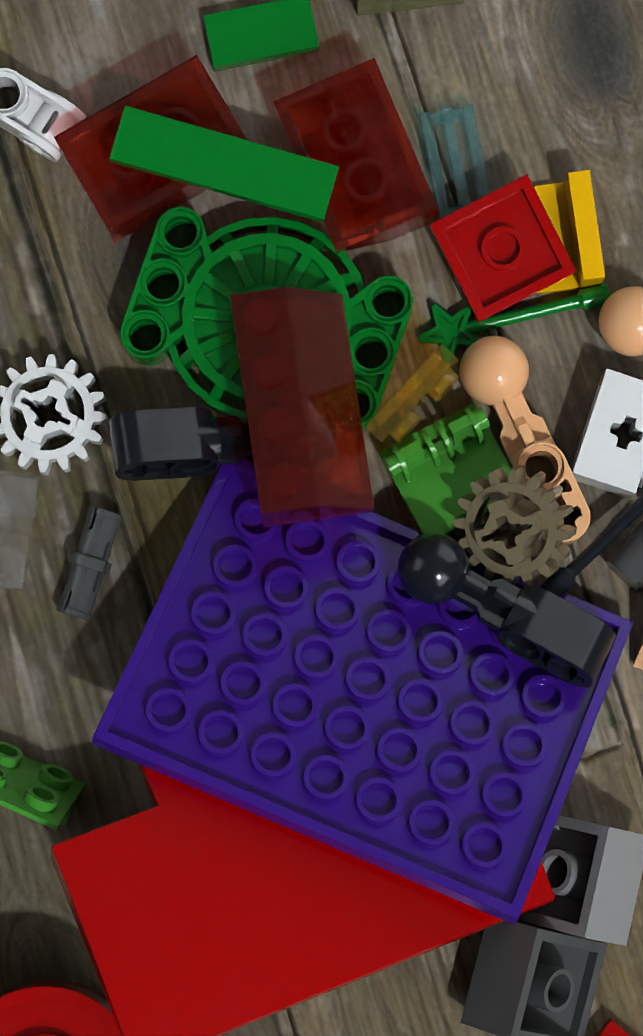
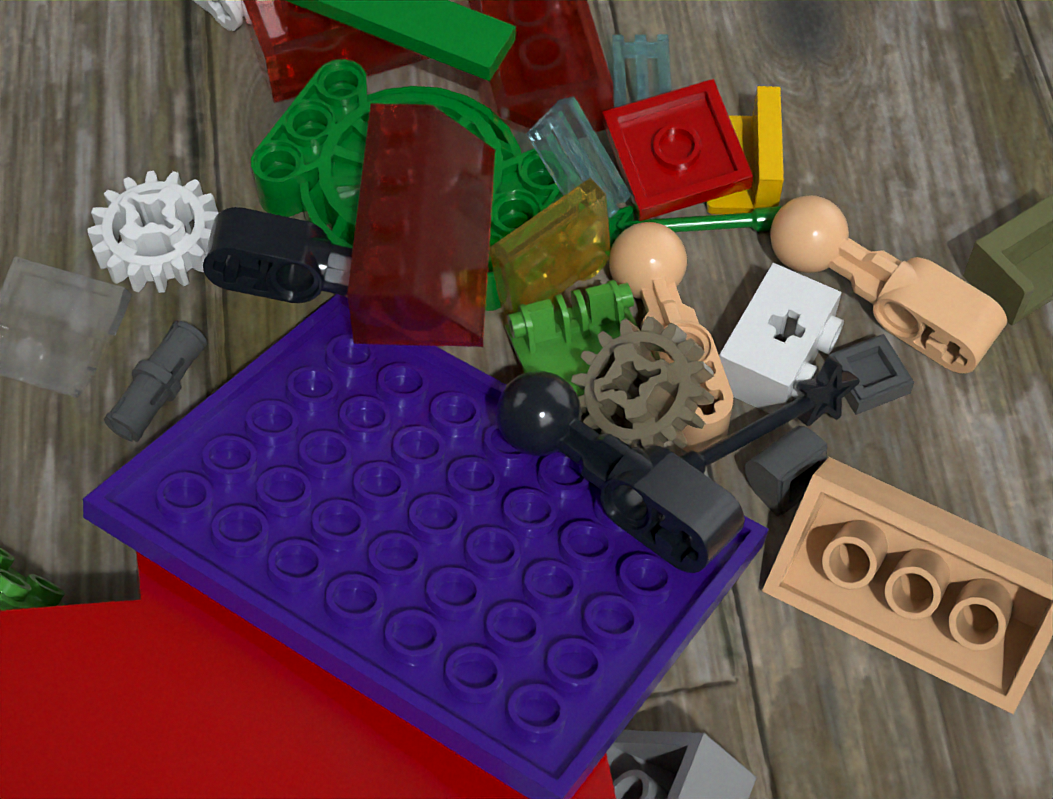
camera: 10 degrees right, 25 degrees down
none -> clear light blue tile [526,96,631,233]

